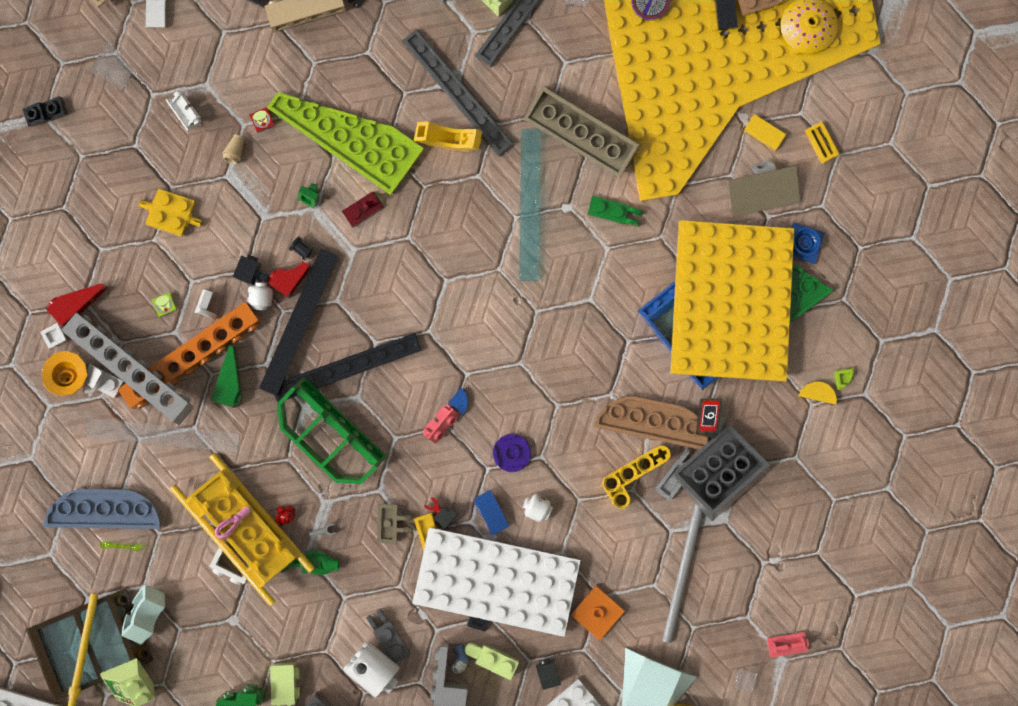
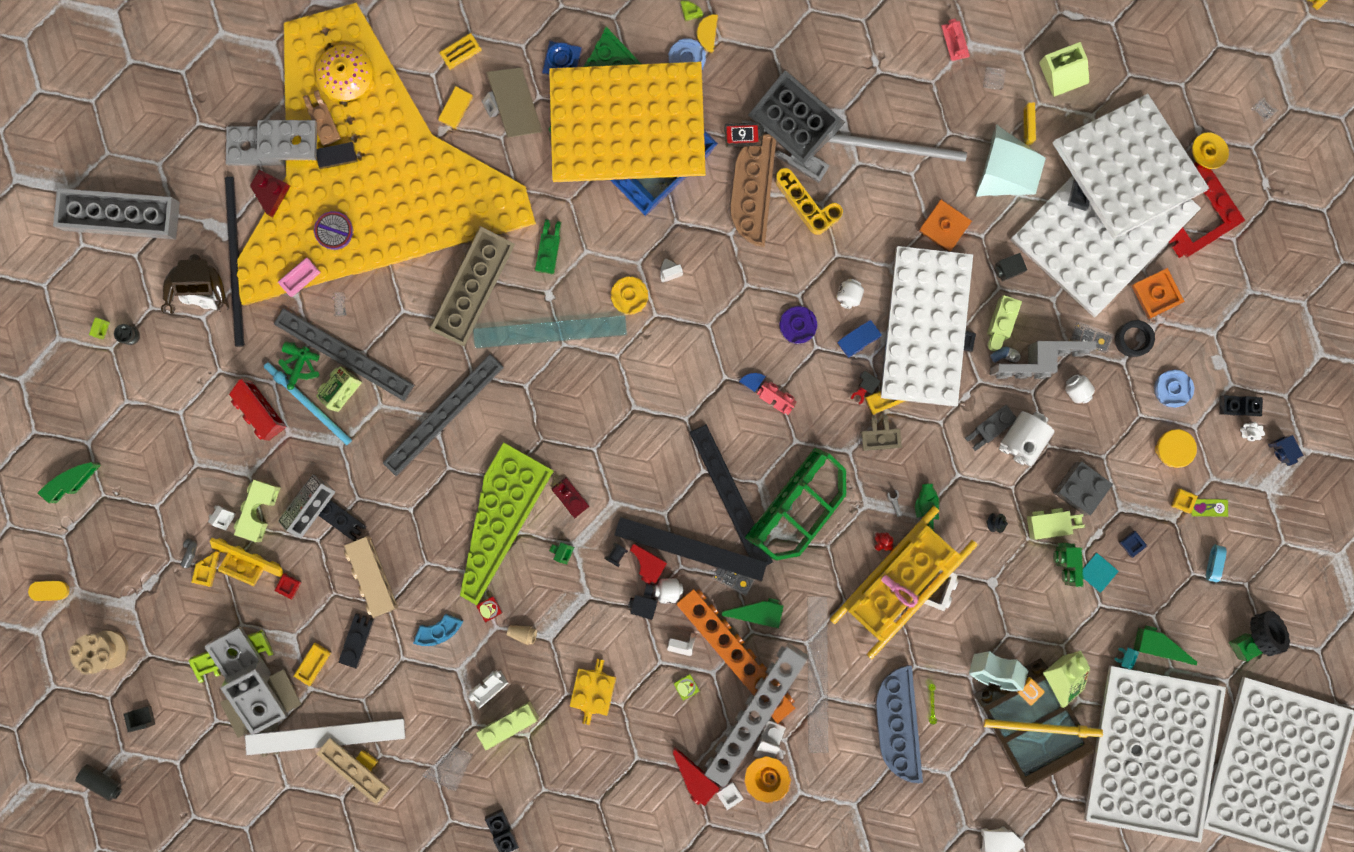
camera: 90 degrees left, 0 degrees up
yellow arch [414,122,482,152] -> none
none -> dark azure tile [413,614,463,646]
none -> yellowish green arch [476,701,539,750]
none -> yellow tile [611,276,648,315]
none -> white tile [660,259,683,282]
none -> light blue tile [669,39,706,69]
none -> tile [712,568,755,596]
none -> black wheel [986,513,1008,533]
none -> light orange tile [1016,677,1045,706]

